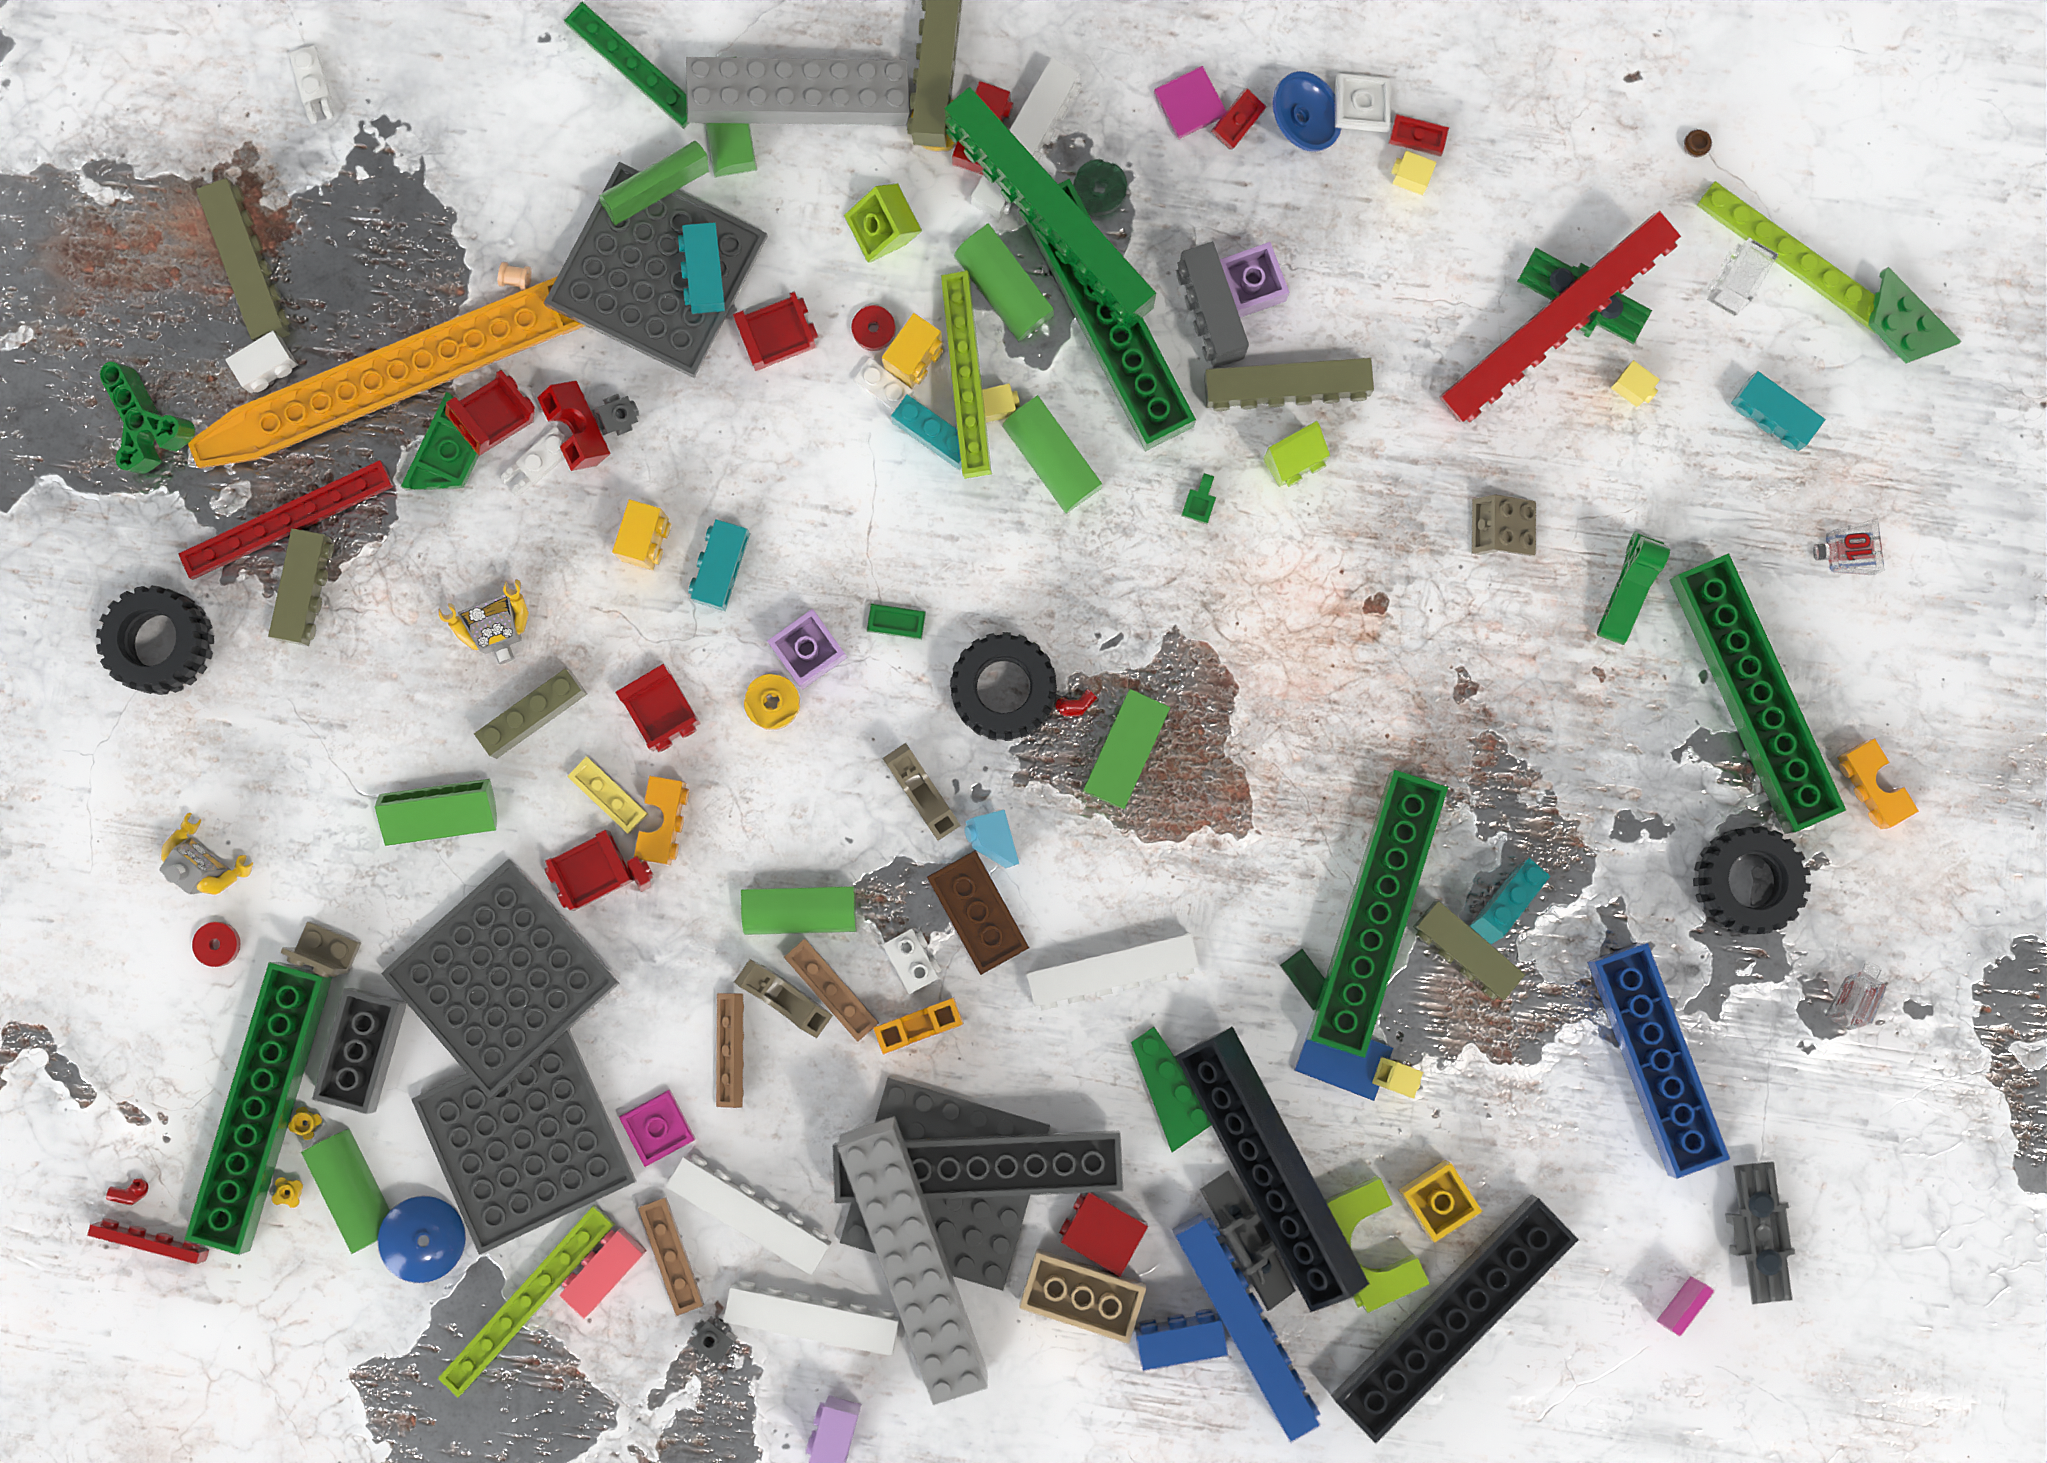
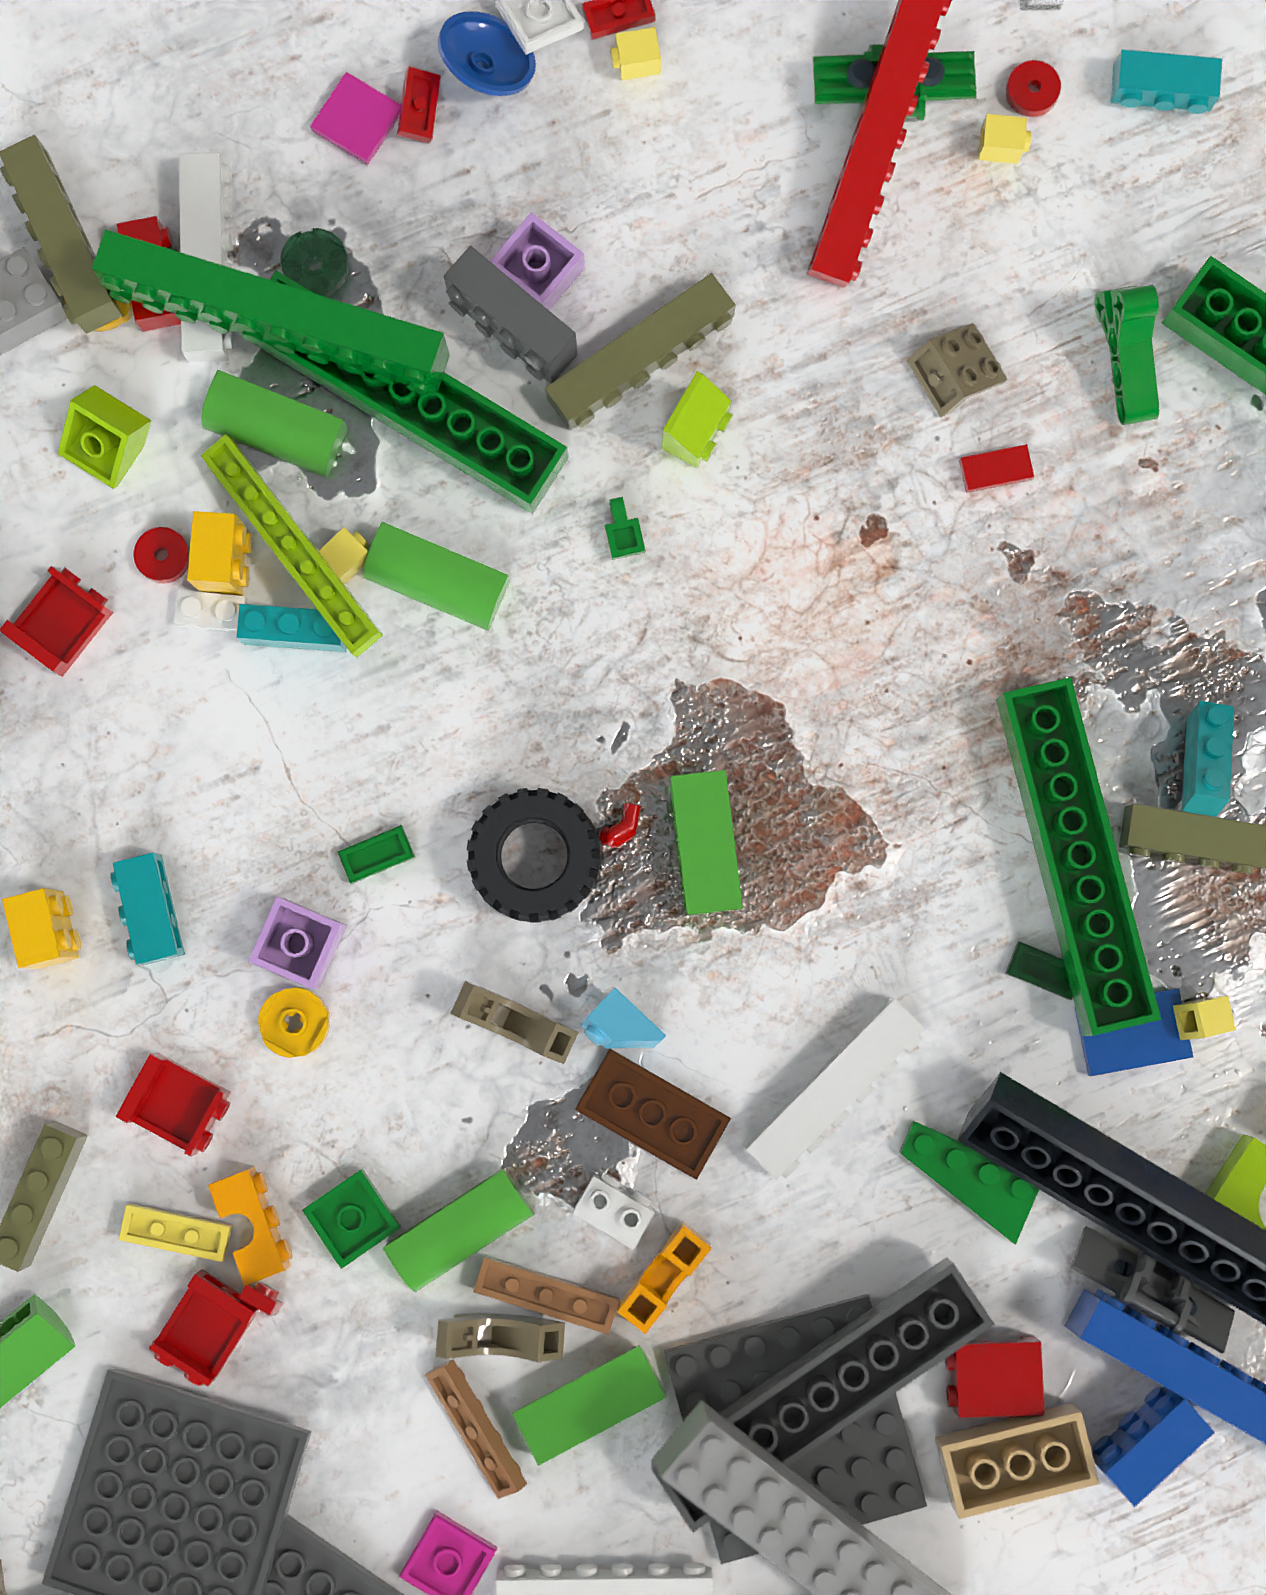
camera: 35 degrees left, 0 degrees up
none -> green plate [302,1168,401,1269]
none -> bright green brick [512,1345,666,1466]
none -> red tile [959,444,1035,493]
none -> red piece [1005,60,1061,117]

